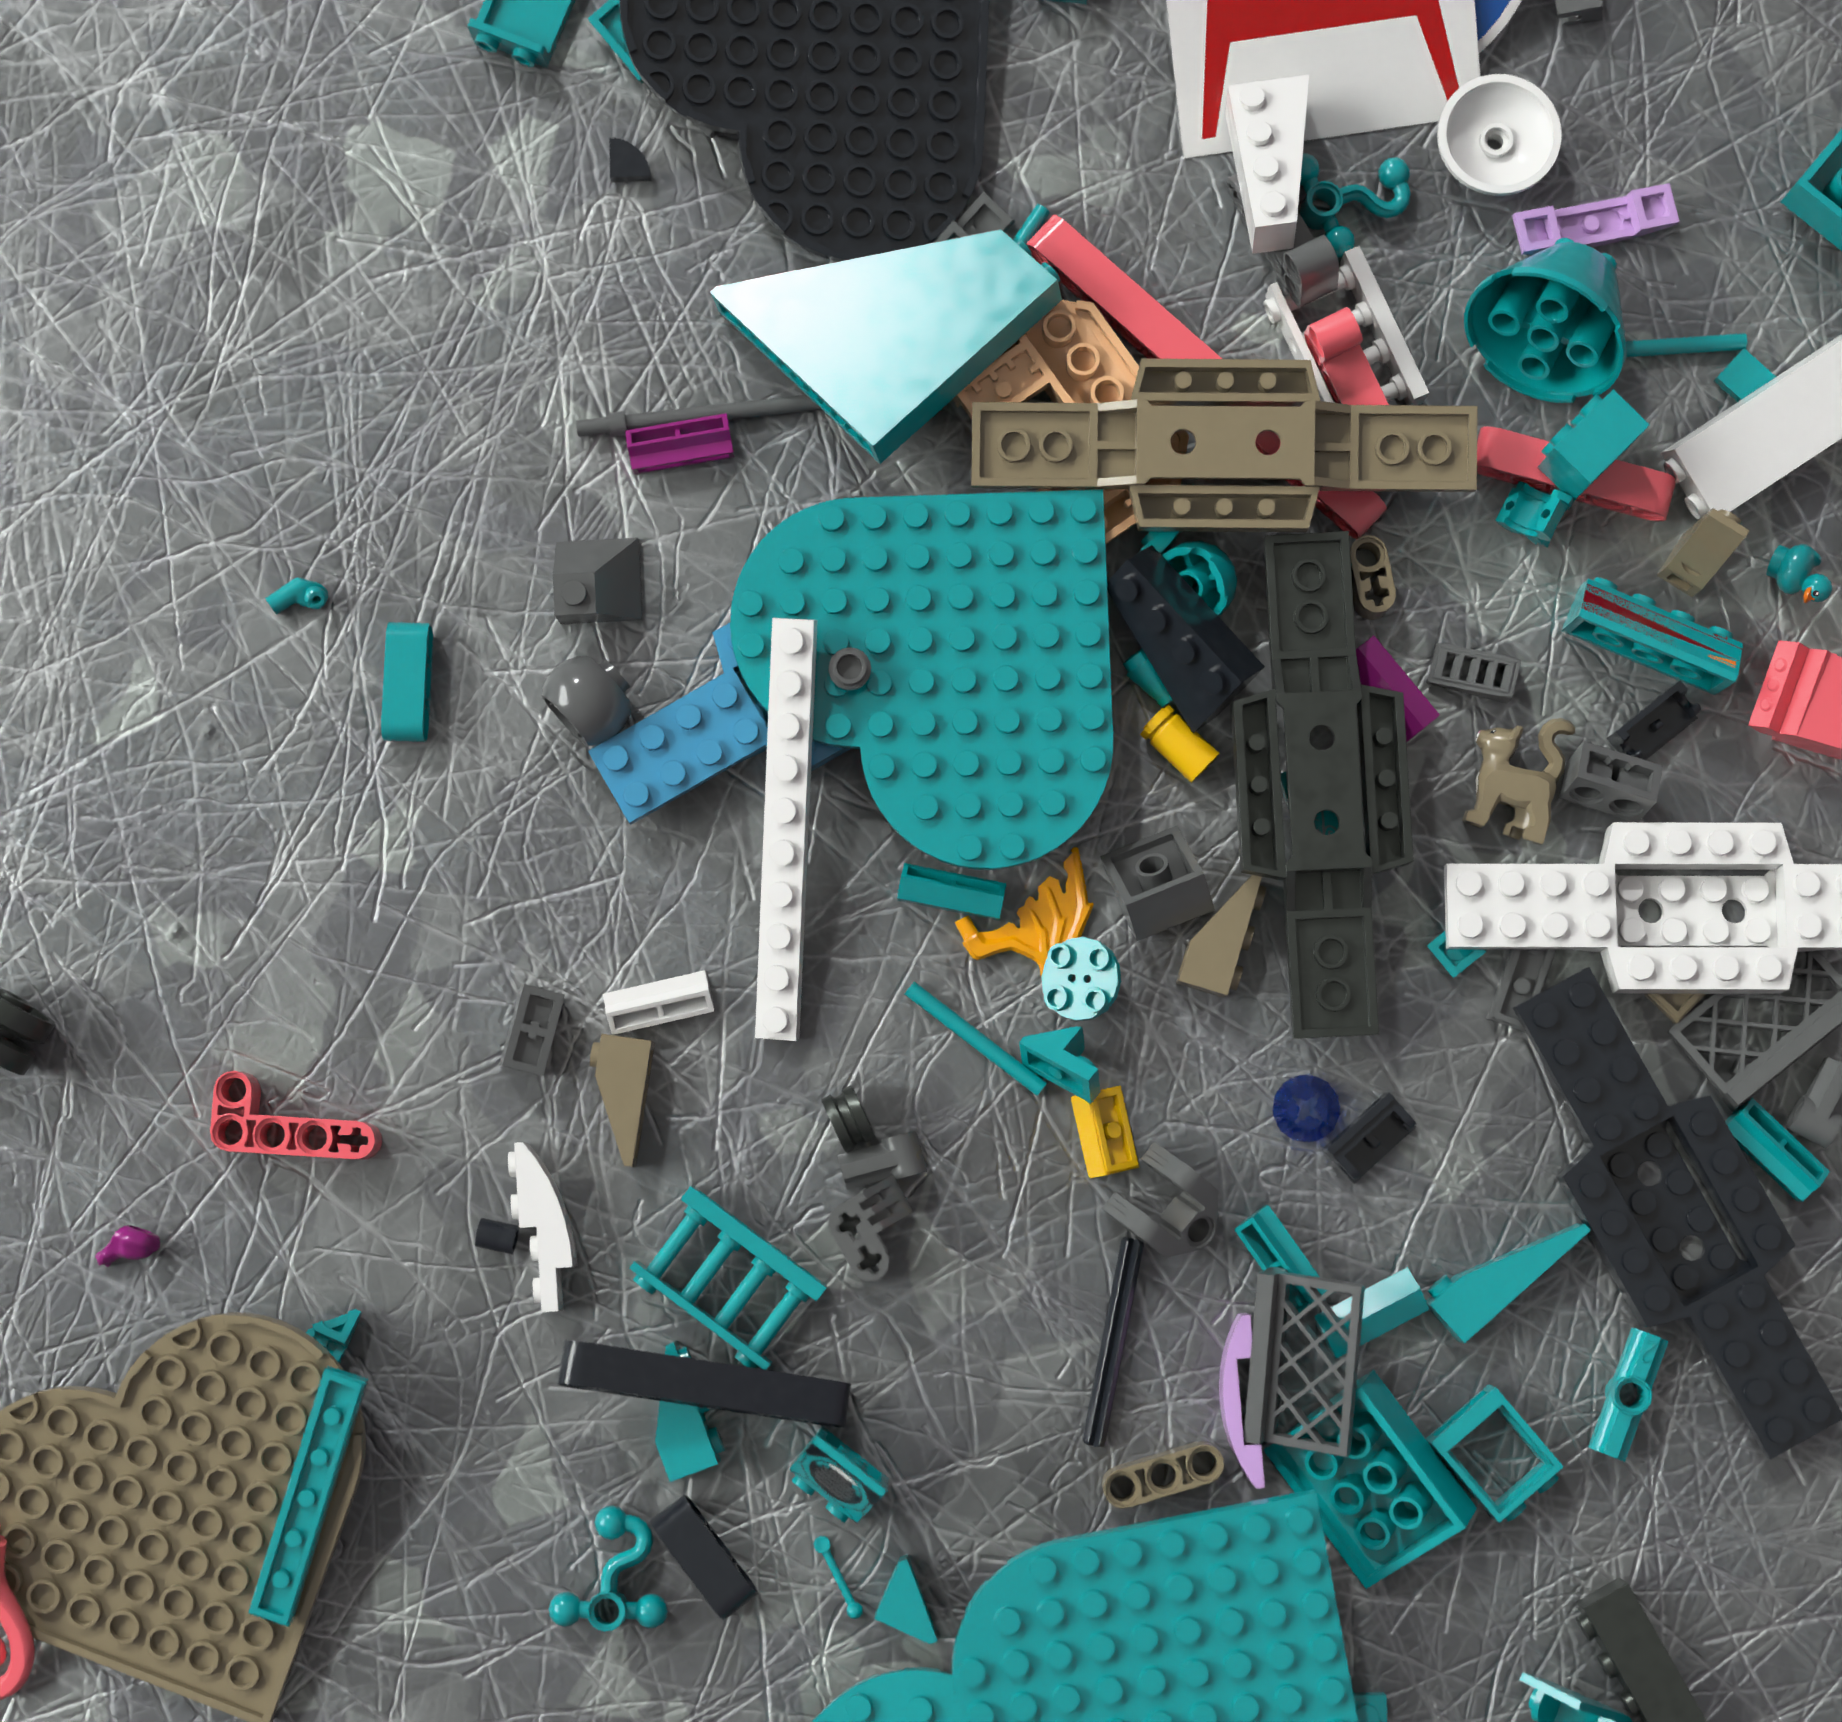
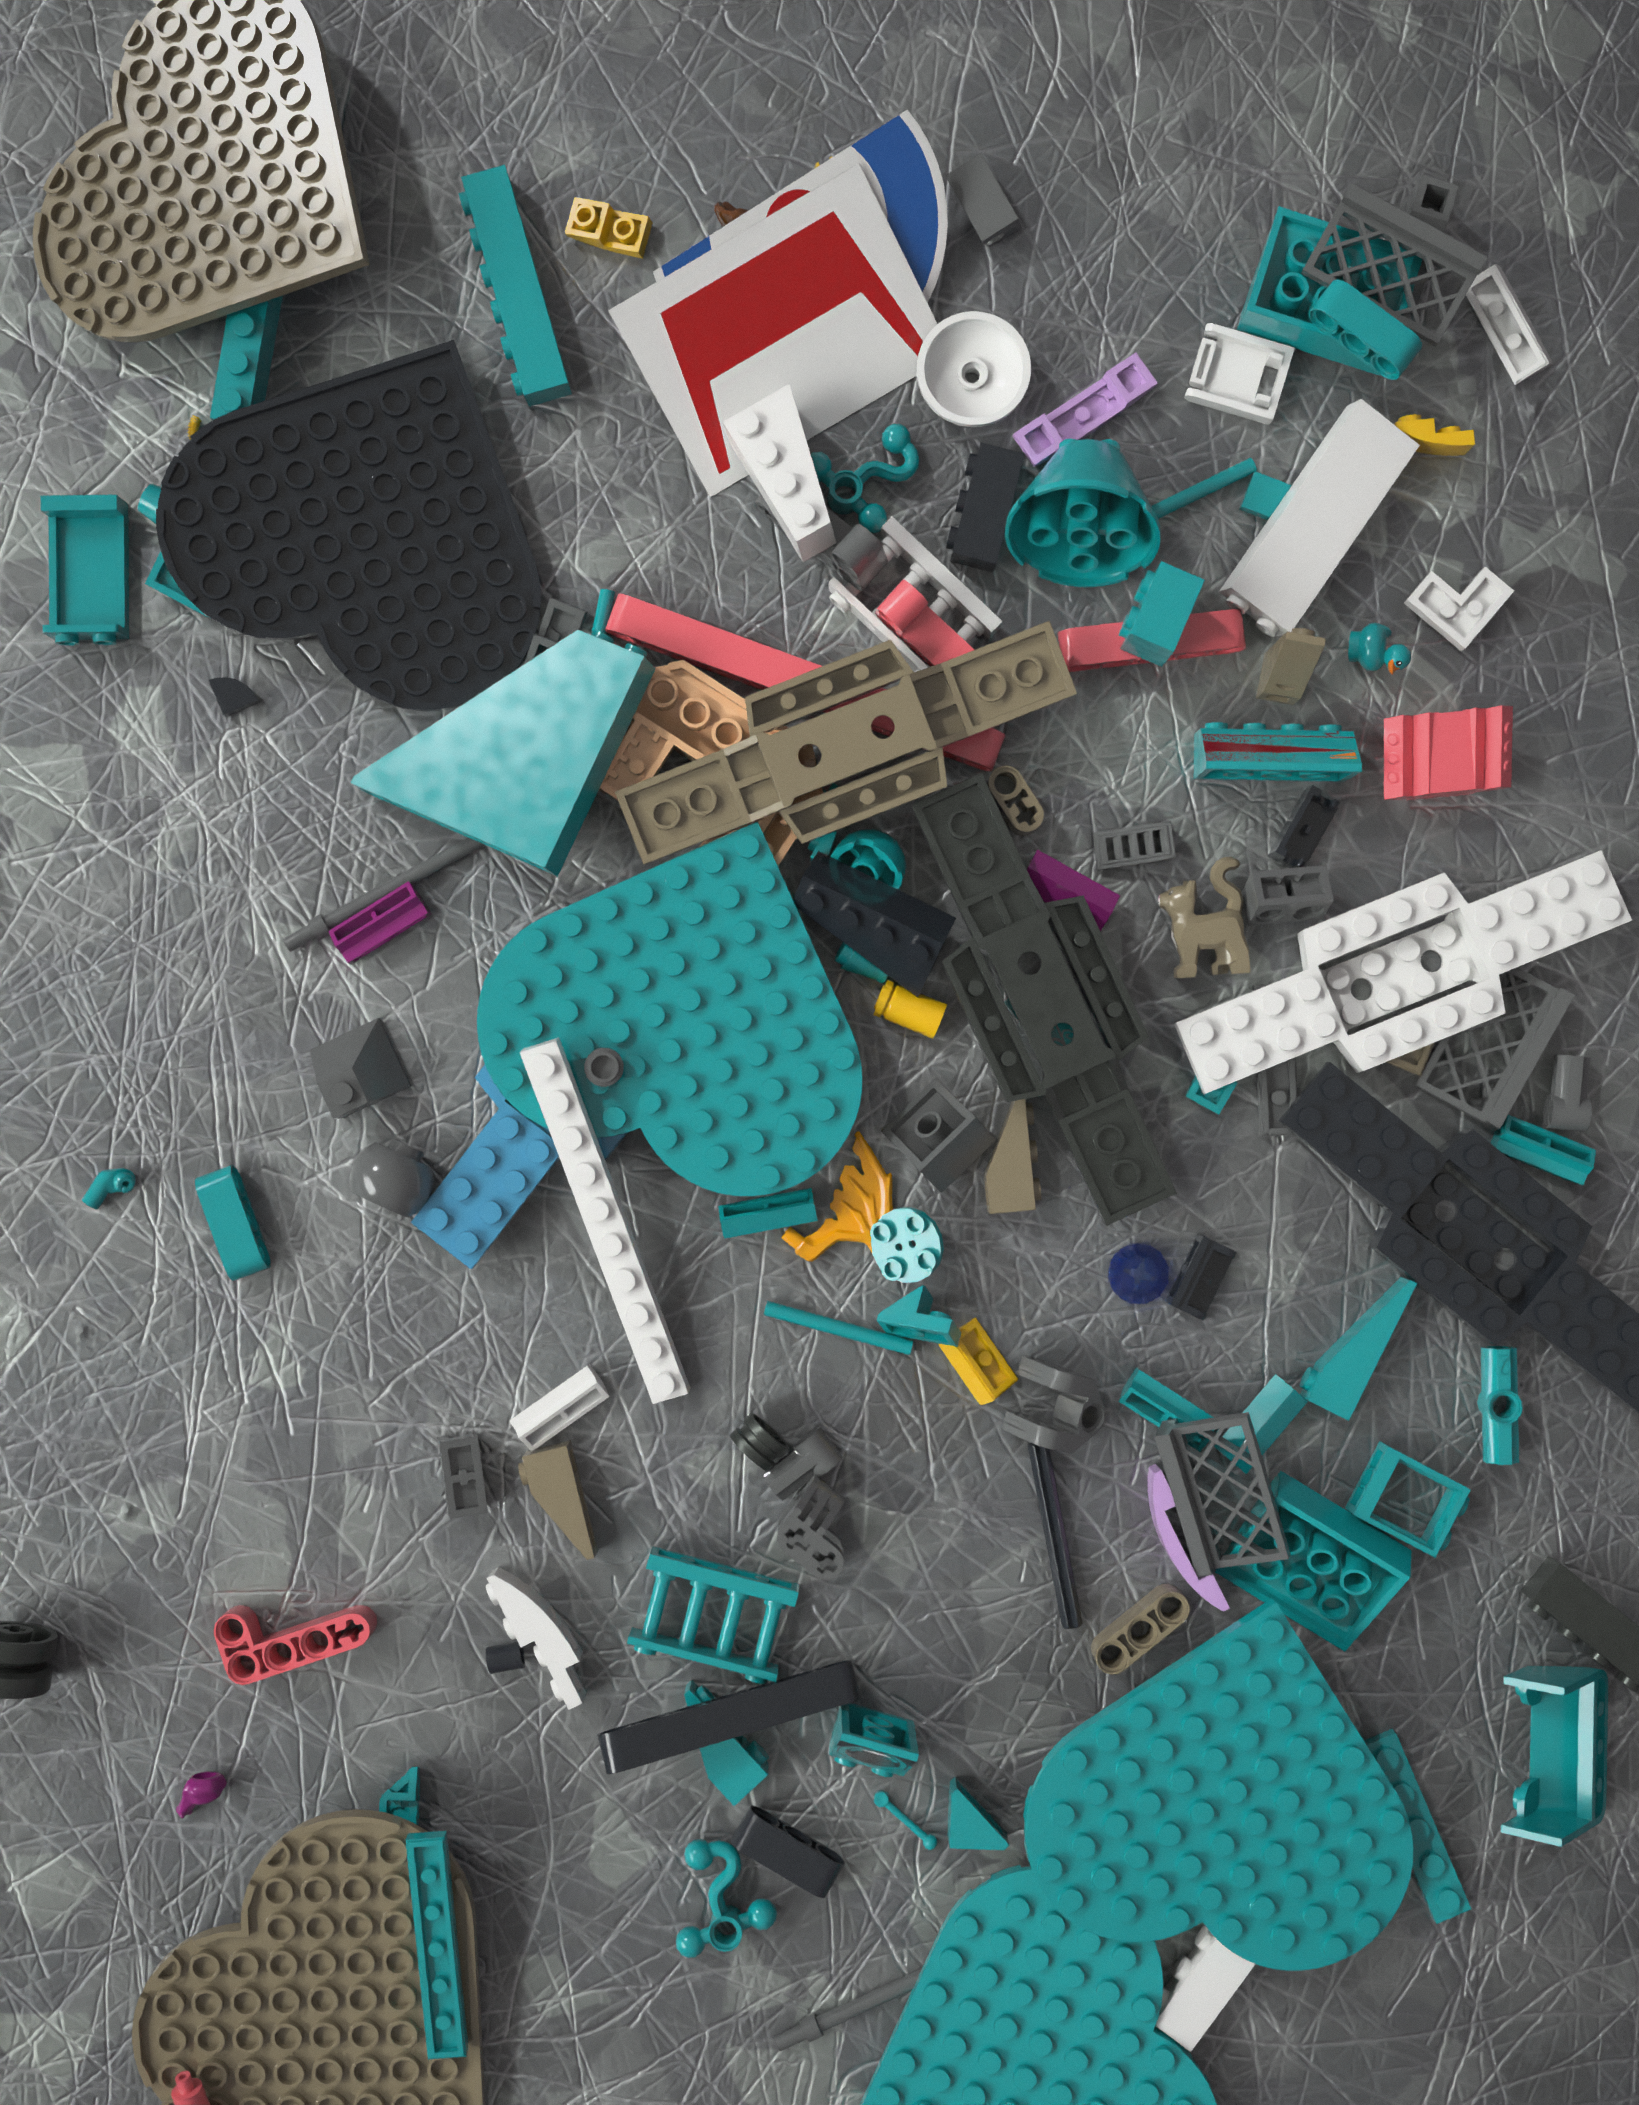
camera: 20 degrees left, 5 degrees up
teal piece [1495,481,1574,548] -> none
none -> black brick [946,442,1025,573]
none -> white container [1184,323,1295,425]

